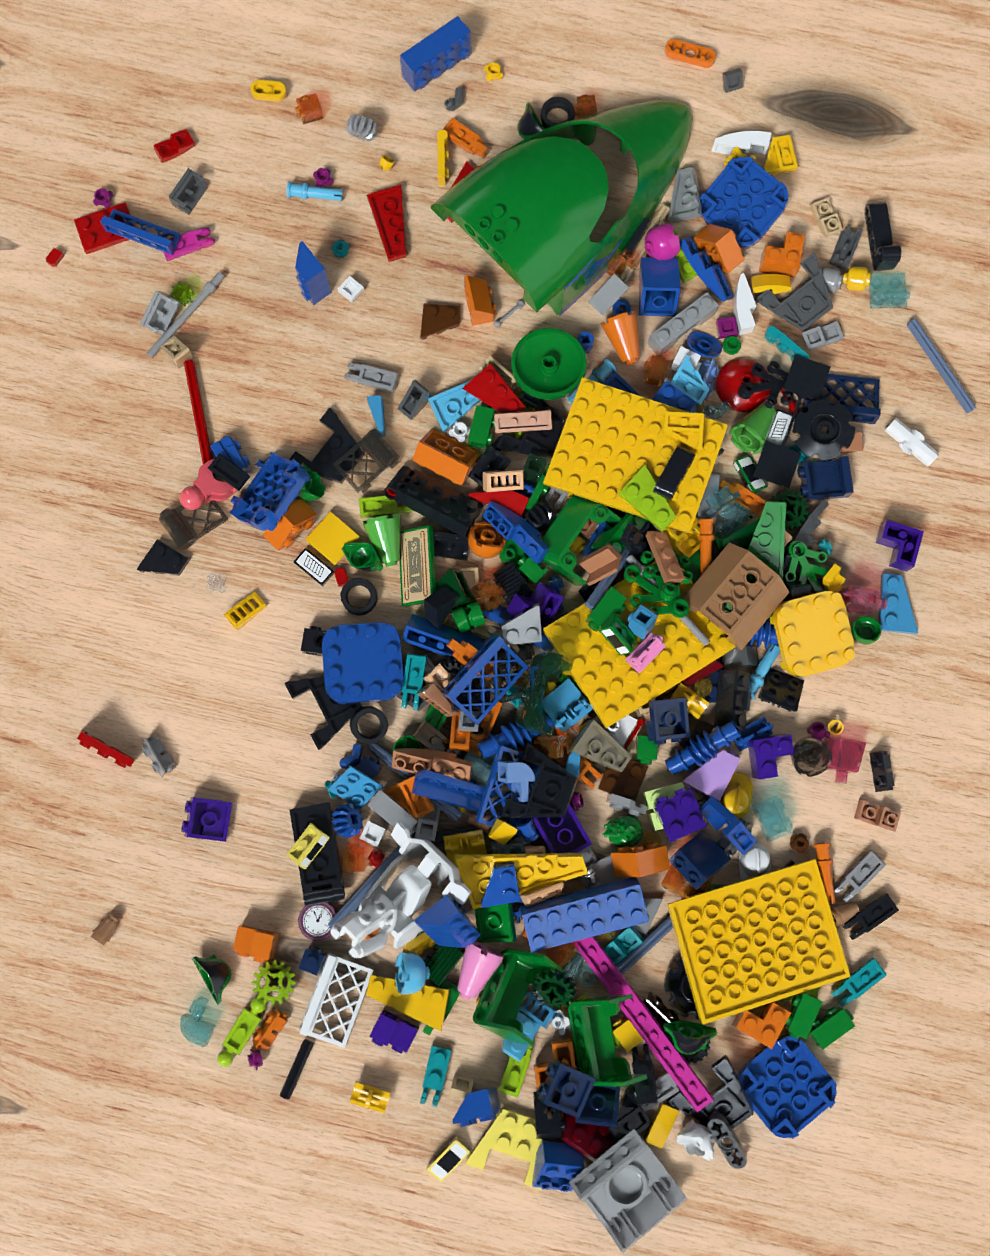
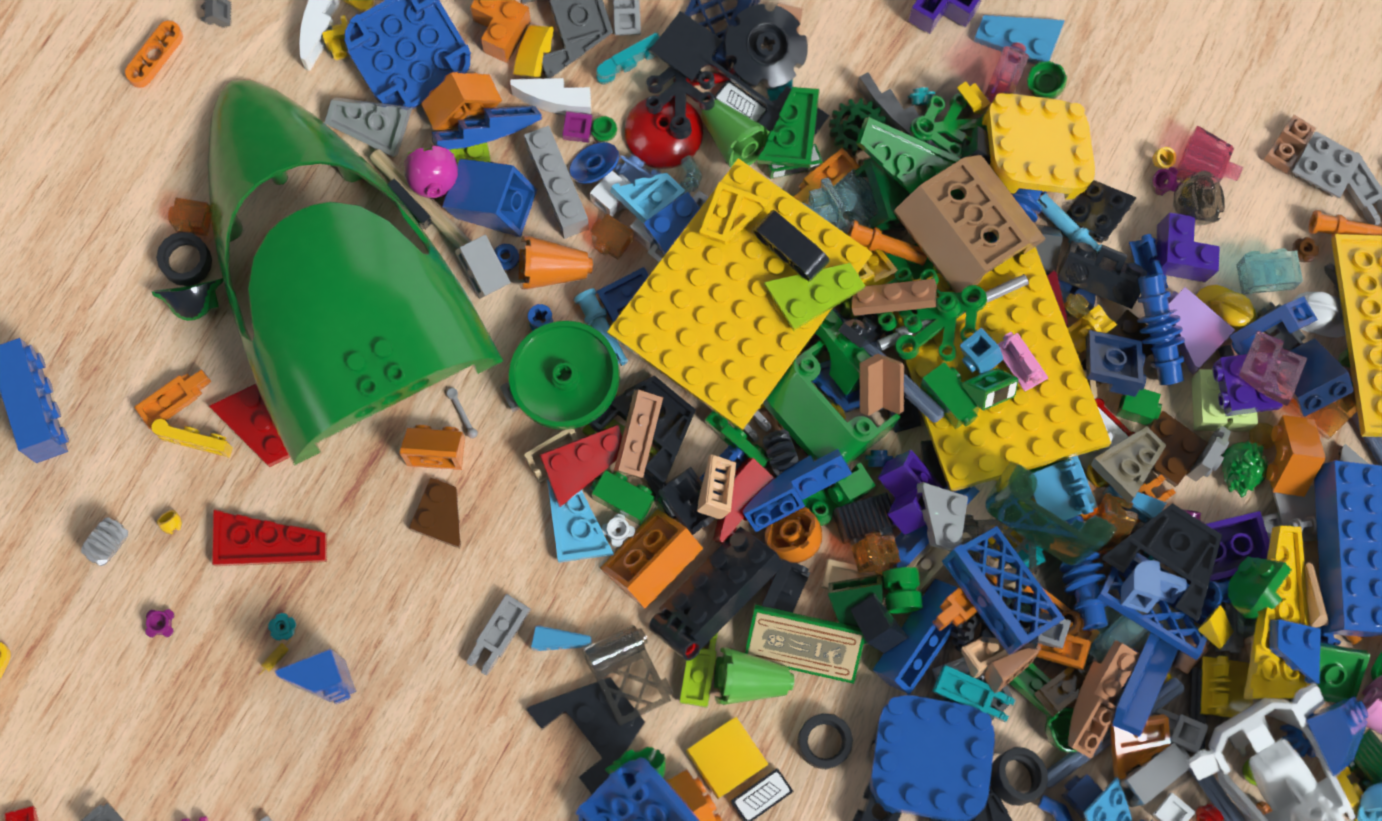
camera: 75 degrees left, 5 degrees down
medium azure pin [287,181,343,201] -> none
clear orange brick [294,93,324,124] -> none
red piece [334,567,349,587] -> none
white plate [338,276,364,303] -> none
green hat [342,542,383,572] -> none
dark grey slope [397,380,430,420] -> none
dark grey arm [444,87,464,111] -> none
yellow plate [484,62,503,82] -> none
clear green brick [523,453,547,483] -> none
clear orange bracket [606,254,638,277] -> none
dark blue panel [797,456,854,502] -> none
black hinge [869,751,895,792] -> none
none -> yellow piece [259,639,292,675]
none -> green wing [757,87,820,168]
none -> green slope [1228,557,1292,618]
none -> clear pink slope [1239,331,1307,406]
none -> light grey hinge [1291,131,1362,198]

